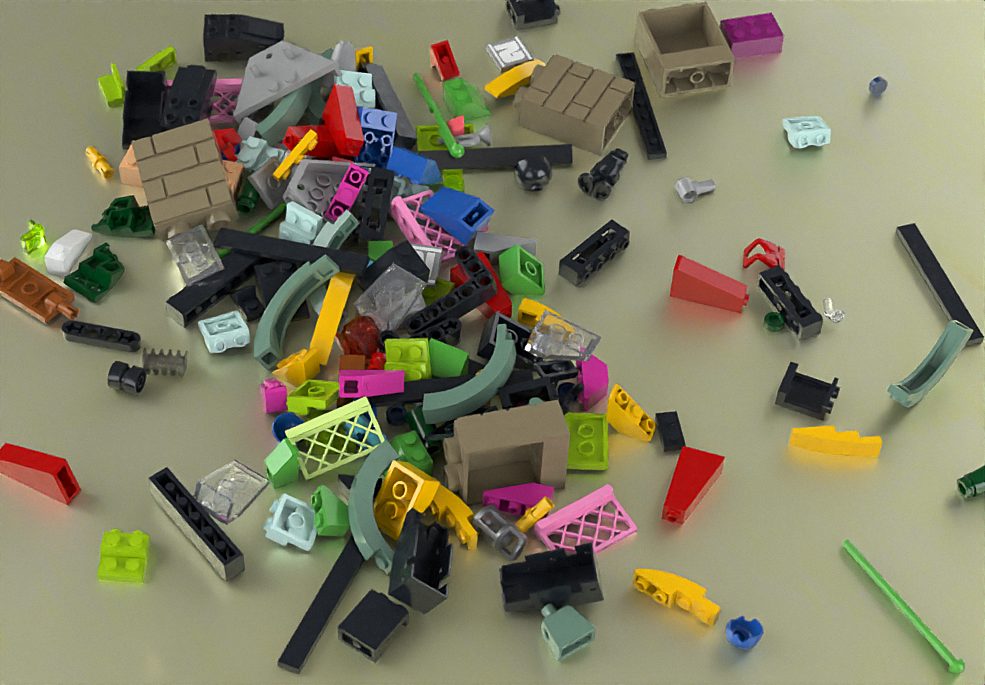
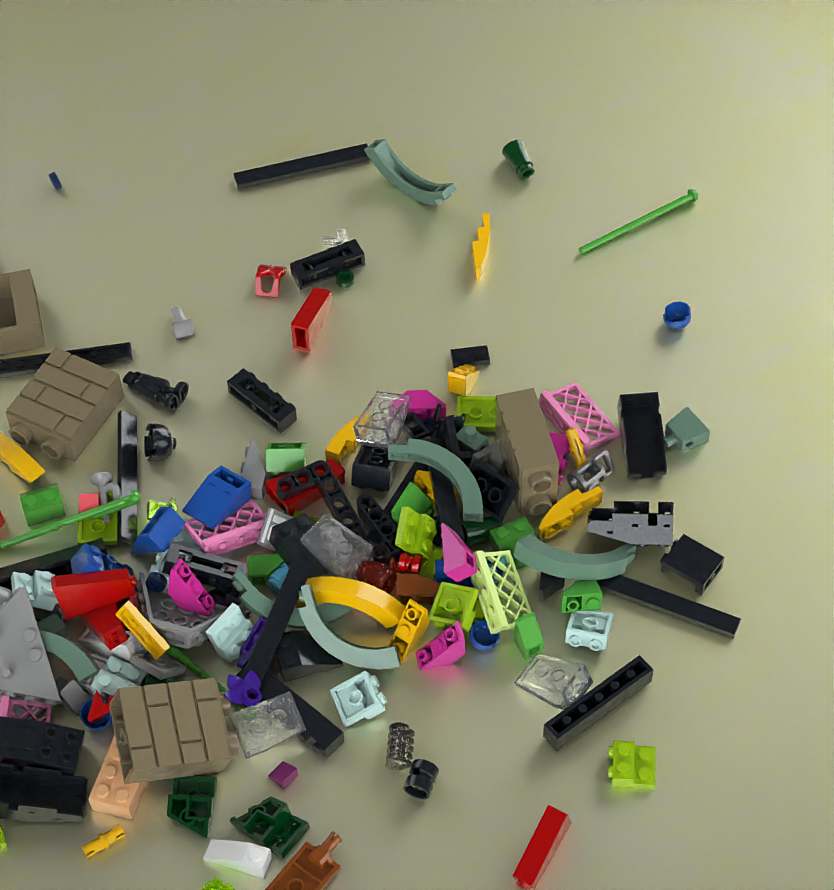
camera: 85 degrees left, 5 degrees up
black beam [61,320,142,352] -> none
black slope [229,285,265,322] -> none
yellow slope [373,460,440,541] -> none
yellow slope [632,568,721,626] -> none
red slope [661,446,725,525] -> none
black panel [775,362,840,421] -> none
light aqua plate [782,115,831,148] -> none
none -> dark purple plate [224,670,262,707]
none -> magenta slope [268,761,298,789]

